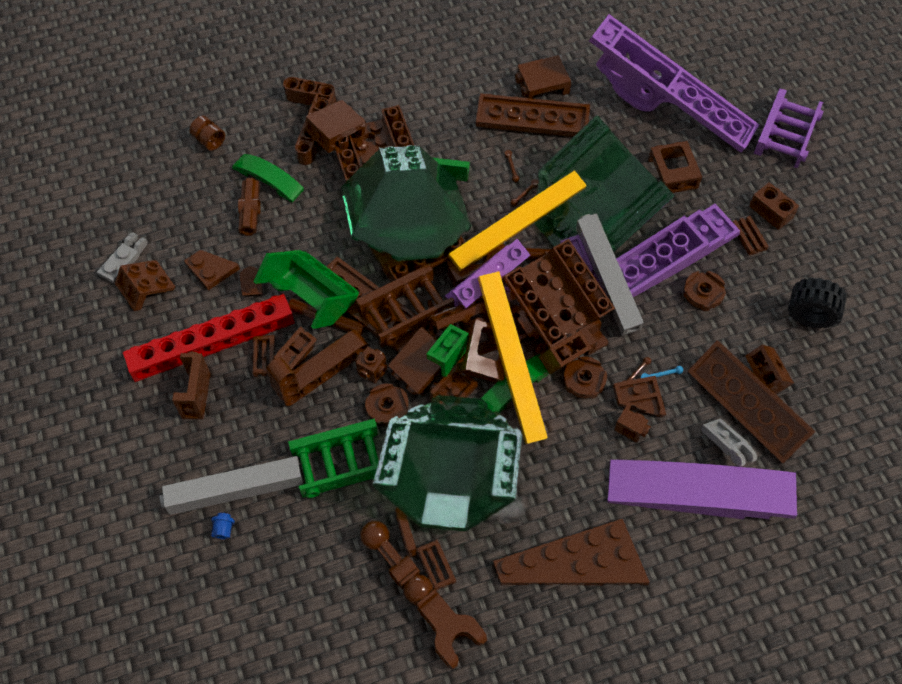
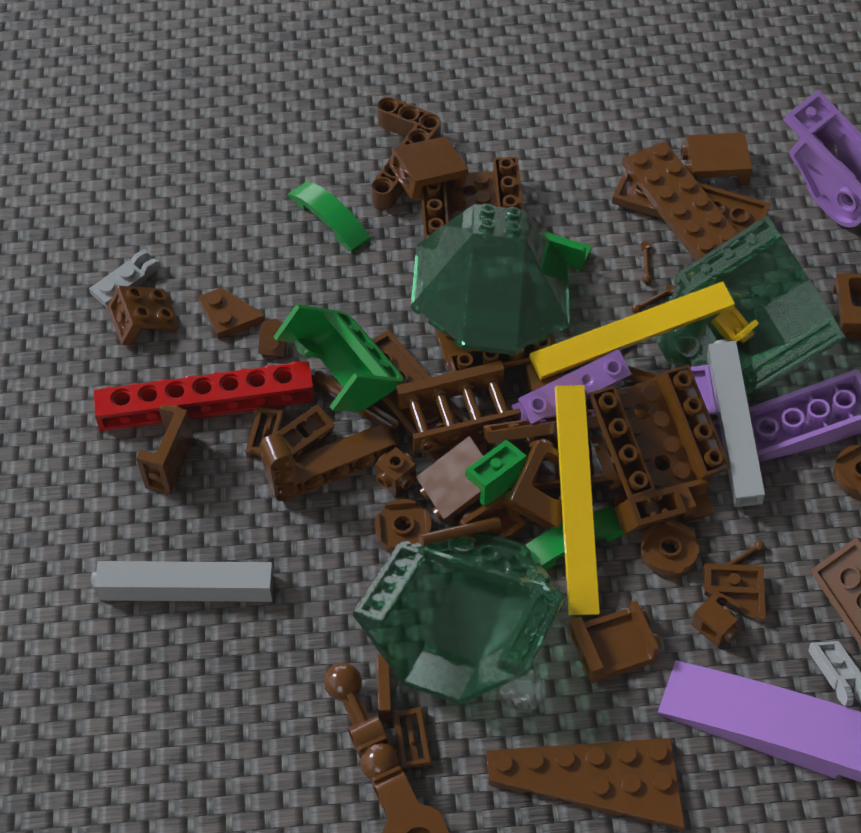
camera: 15 degrees right, 5 degrees down
reddish brown wheel [189,115,226,151] -> none
blue hose [211,513,235,540] -> none
reddish brown piece [238,178,261,236] -> none
green fence [288,418,389,498] -> none
dark azure hinge [640,366,683,378] -> none
none -> reddish brown bar [419,517,501,546]
none -> reddish brown panel [568,599,661,684]
none -> reddish brown plate [622,141,745,267]
none -> yellow bracket [710,306,759,343]

